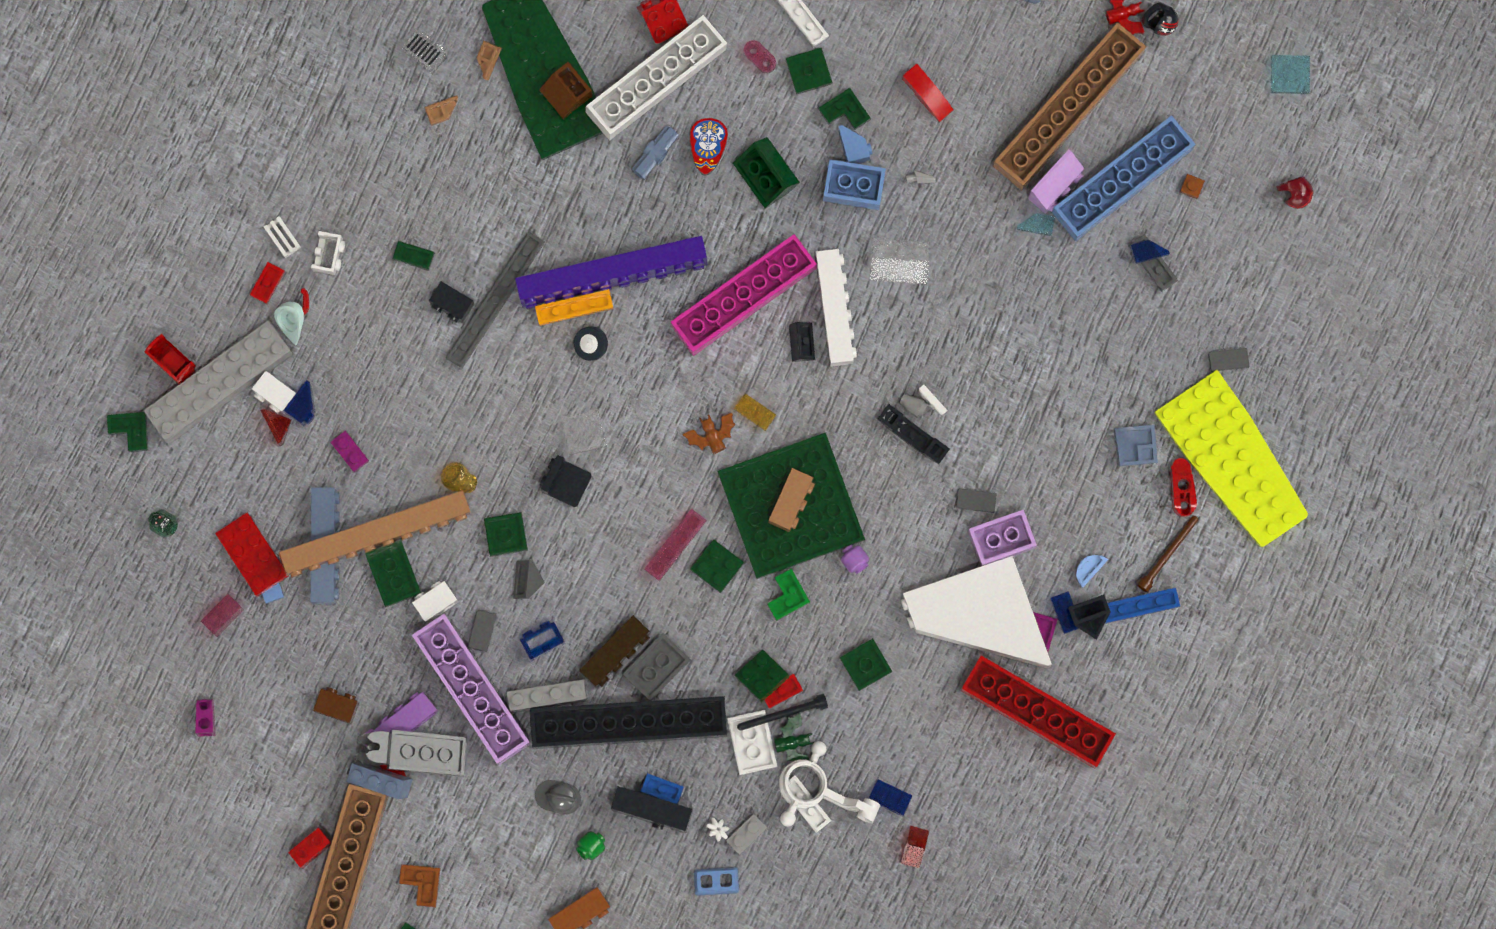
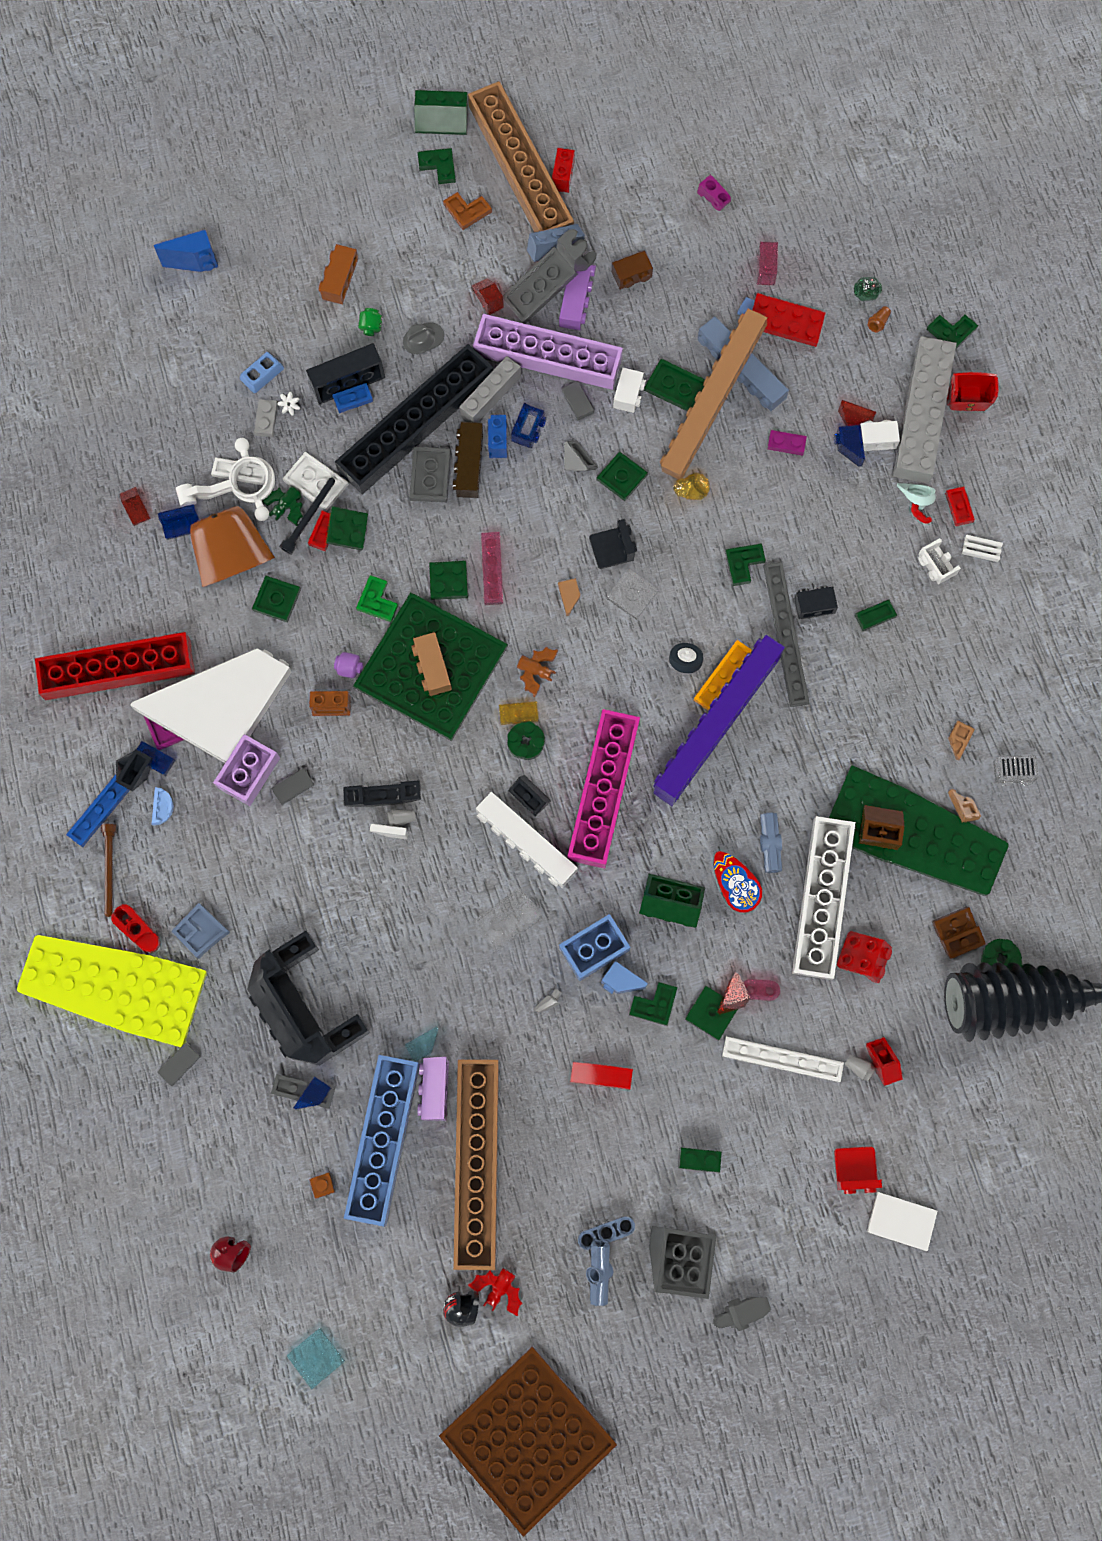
camera: 140 degrees right, 5 degrees down
none -> dark orange piece [190,506,275,587]
none -> black wedge [247,931,370,1066]
none -> dark orange window [309,691,351,716]
none -> clear red slope [471,278,504,315]
none -> blue window [488,415,507,458]
none -> dark green plate [507,721,545,760]
none -> medium nougat tile [558,578,580,616]
none -> clear red slope [717,972,750,1014]
none -> dark green plate [725,543,766,586]
none -> dark orange cone [868,306,891,333]

